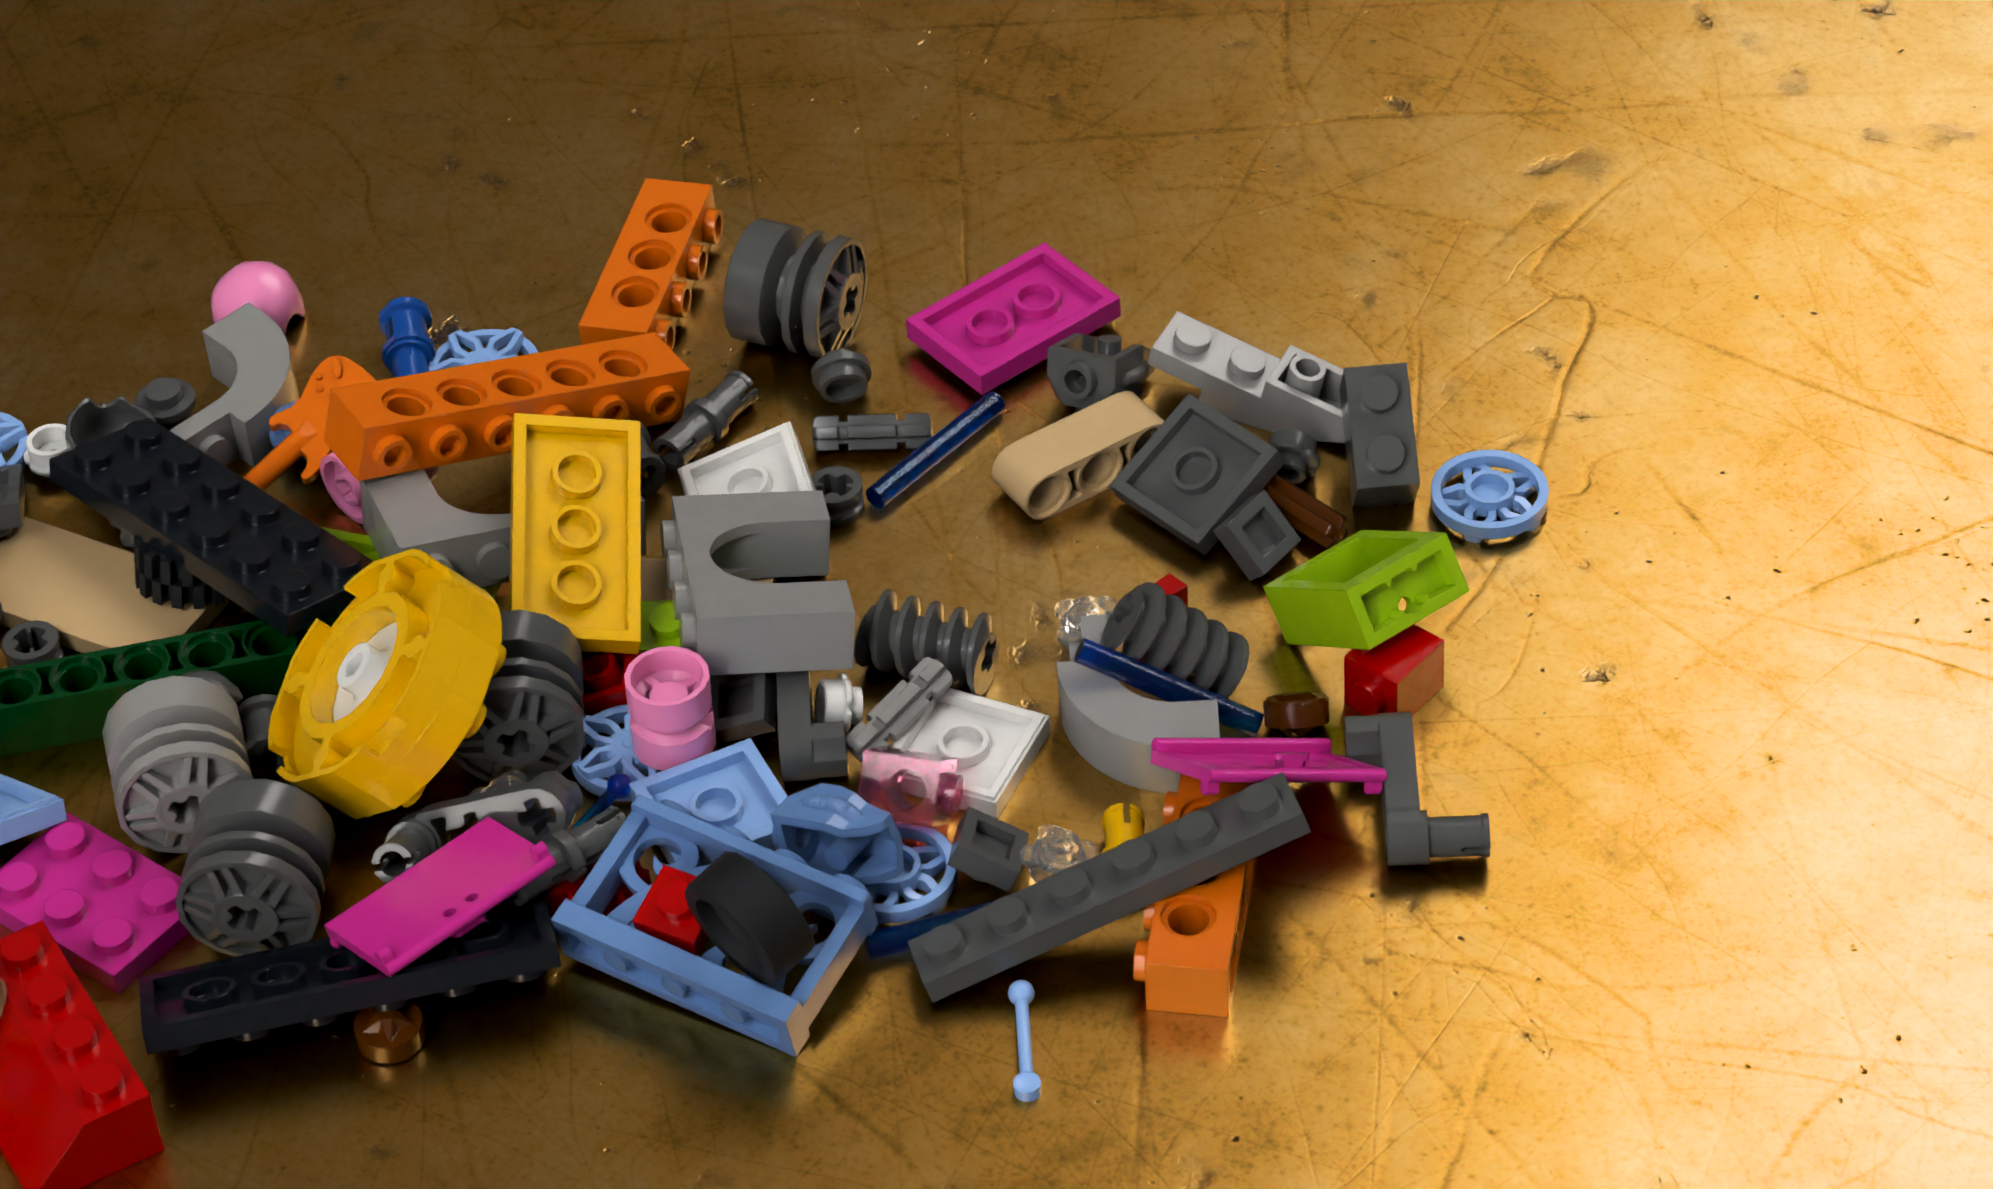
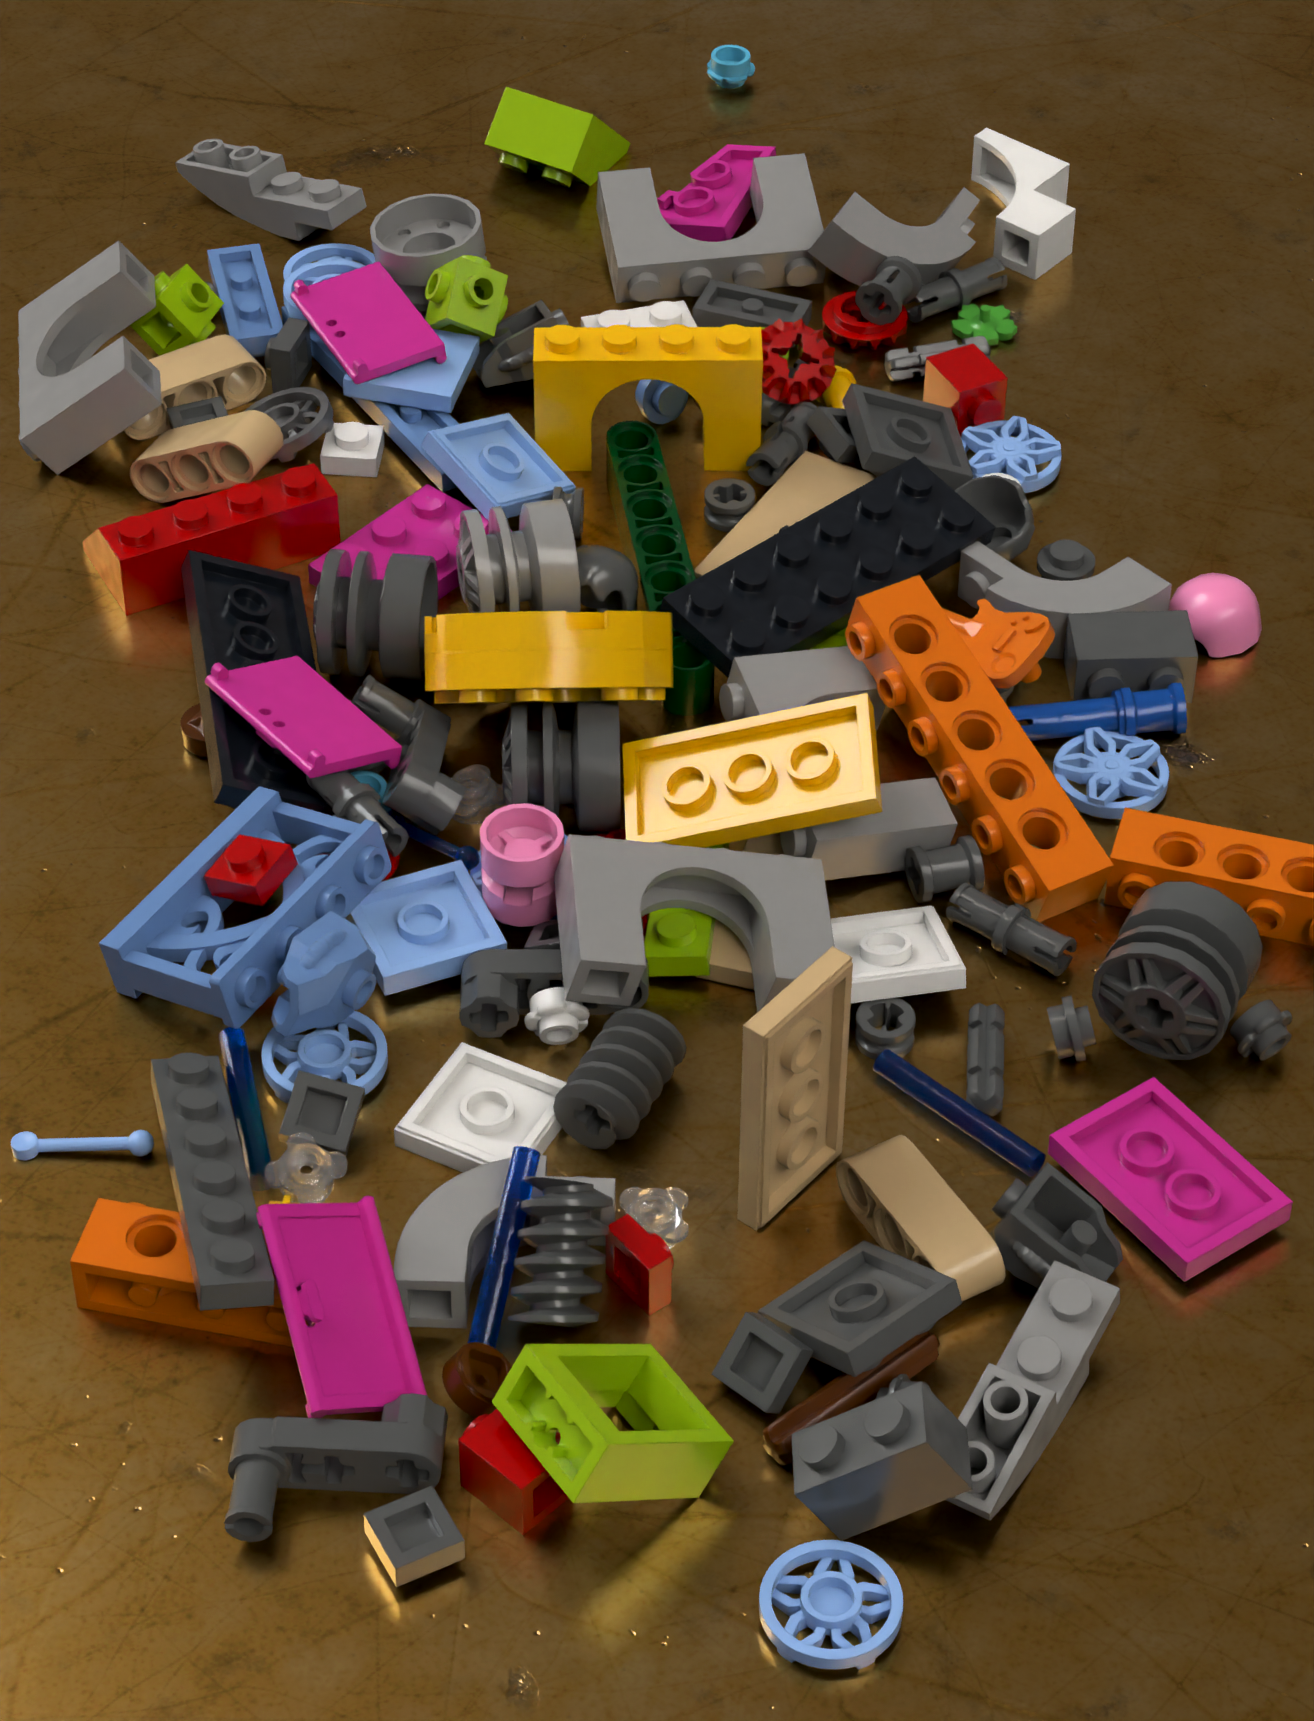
camera: 90 degrees right, 0 degrees up
black tyre [684,851,815,986] -> none
light grey axle [845,657,953,764] -> none
clear pink brick [858,746,964,828] -> none
none -> dark grey plate [363,1486,465,1587]
none -> dark grey bush [552,487,584,539]
none -> tan tile [737,946,853,1231]
none -> dark grey brick [1063,610,1198,703]

